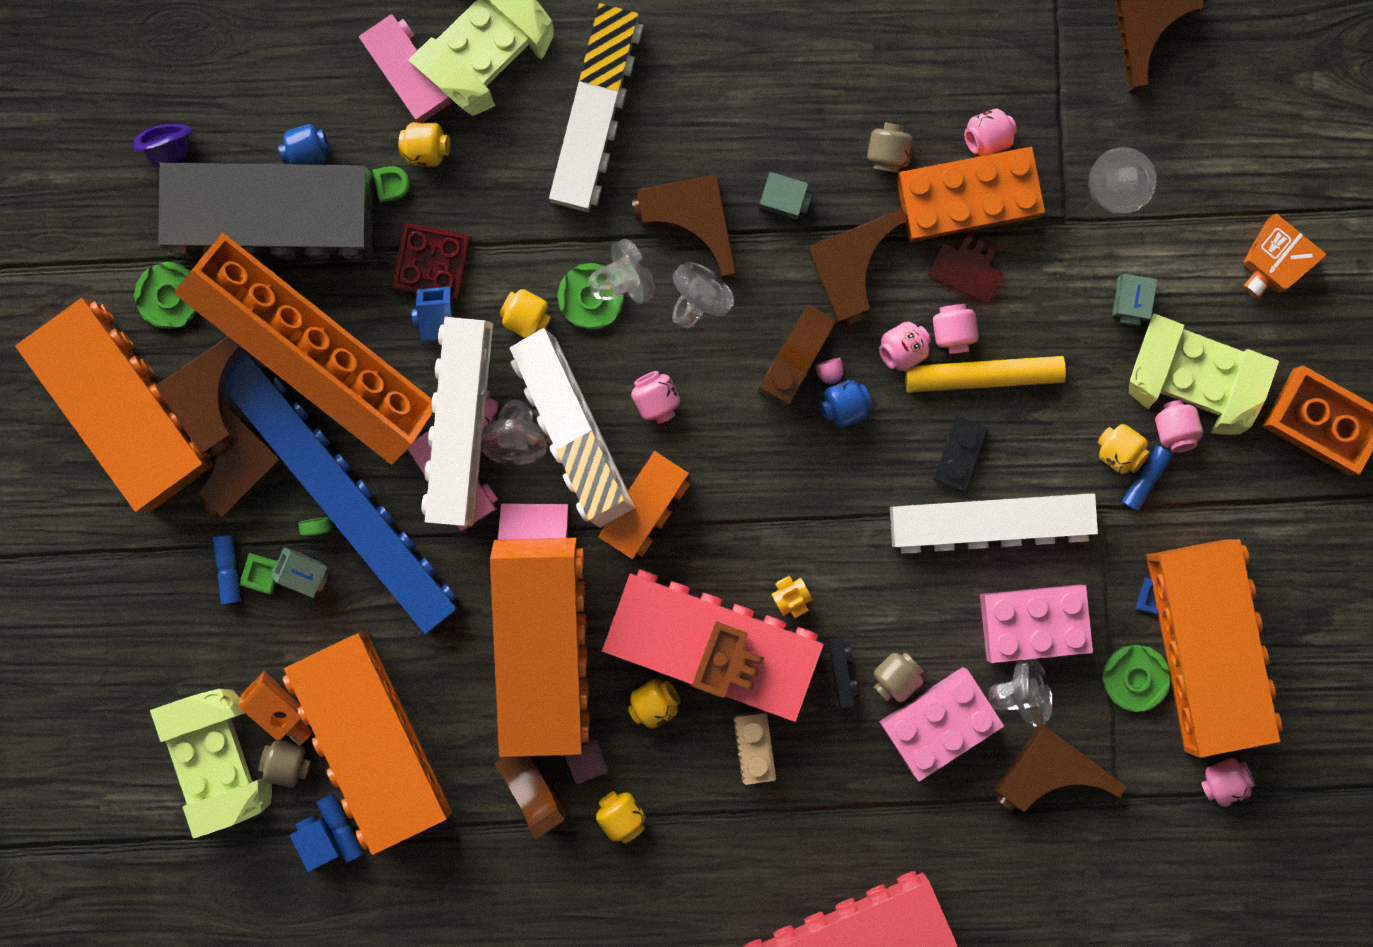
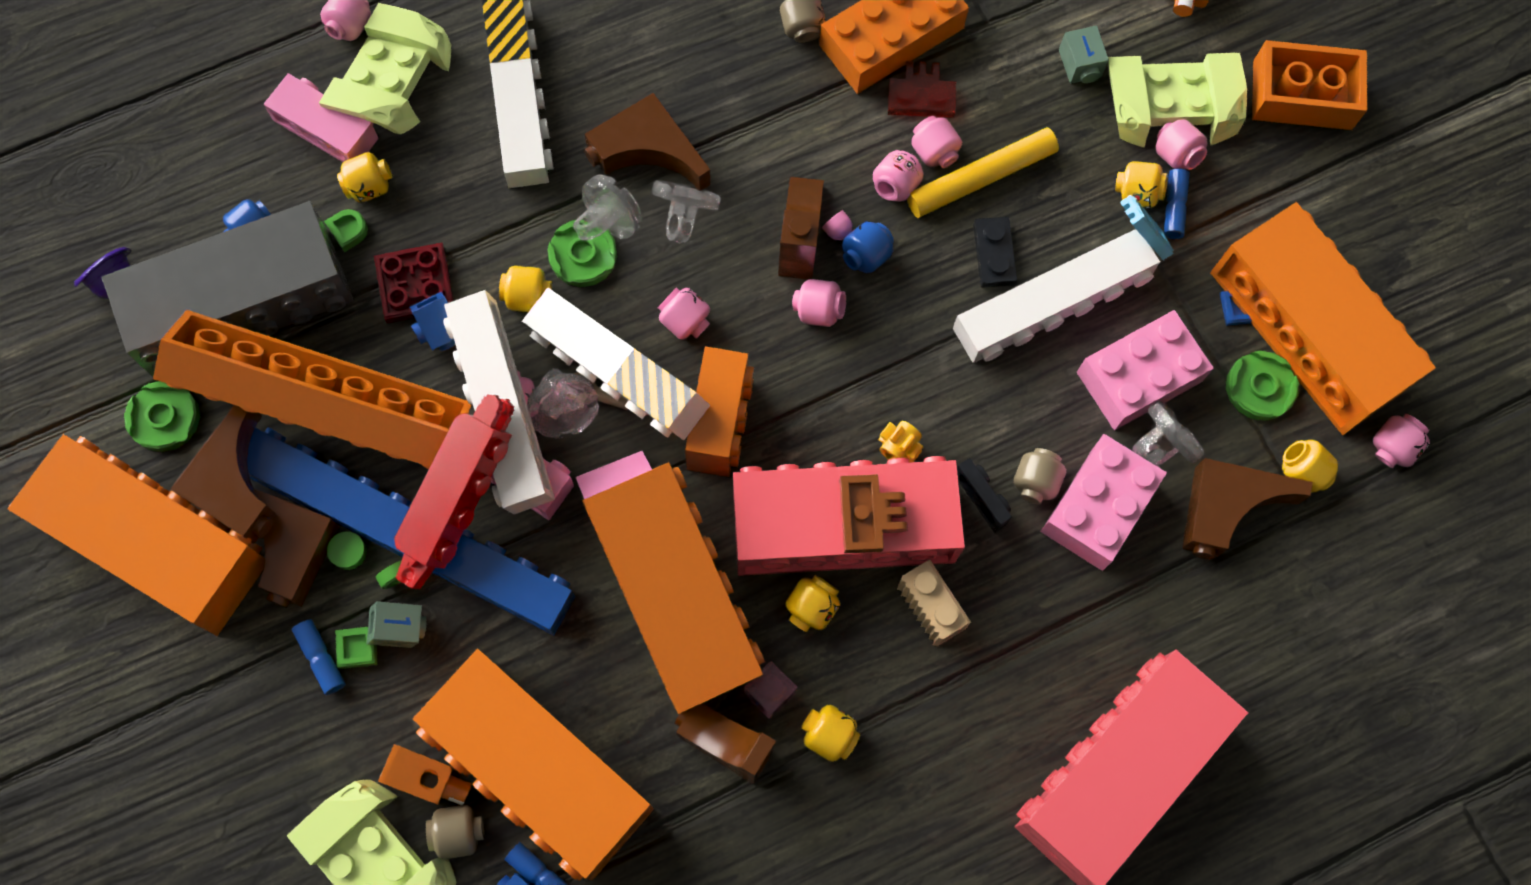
camera: 20 degrees left, 15 degrees down
sand green brick [759,172,812,220] -> none
reddish brown arch [807,209,907,326] -> none
none -> bright green tile [327,531,367,570]
none -> hinge [394,394,515,589]
none -> bright pink head [792,279,846,327]
none -> medium azure tile [1120,195,1174,260]
none -> yellow head [1282,440,1338,493]

